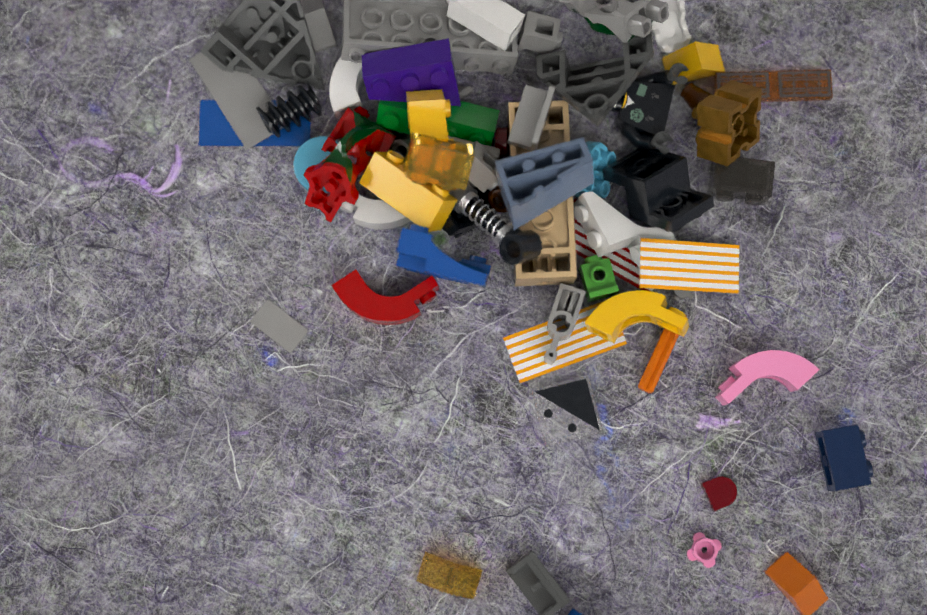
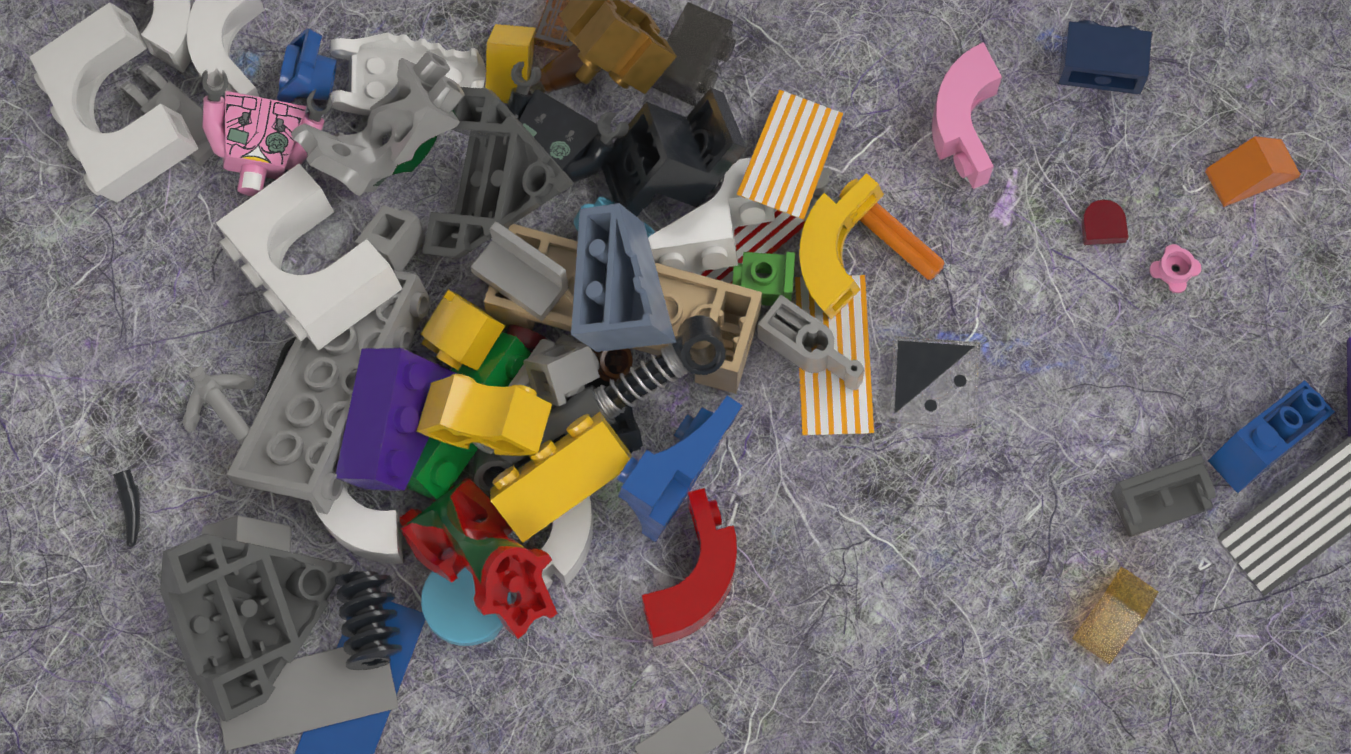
camera: 75 degrees left, 10 degrees down
clear yellow brick [404,132,475,191] -> none
none -> yellow brick [420,289,505,371]

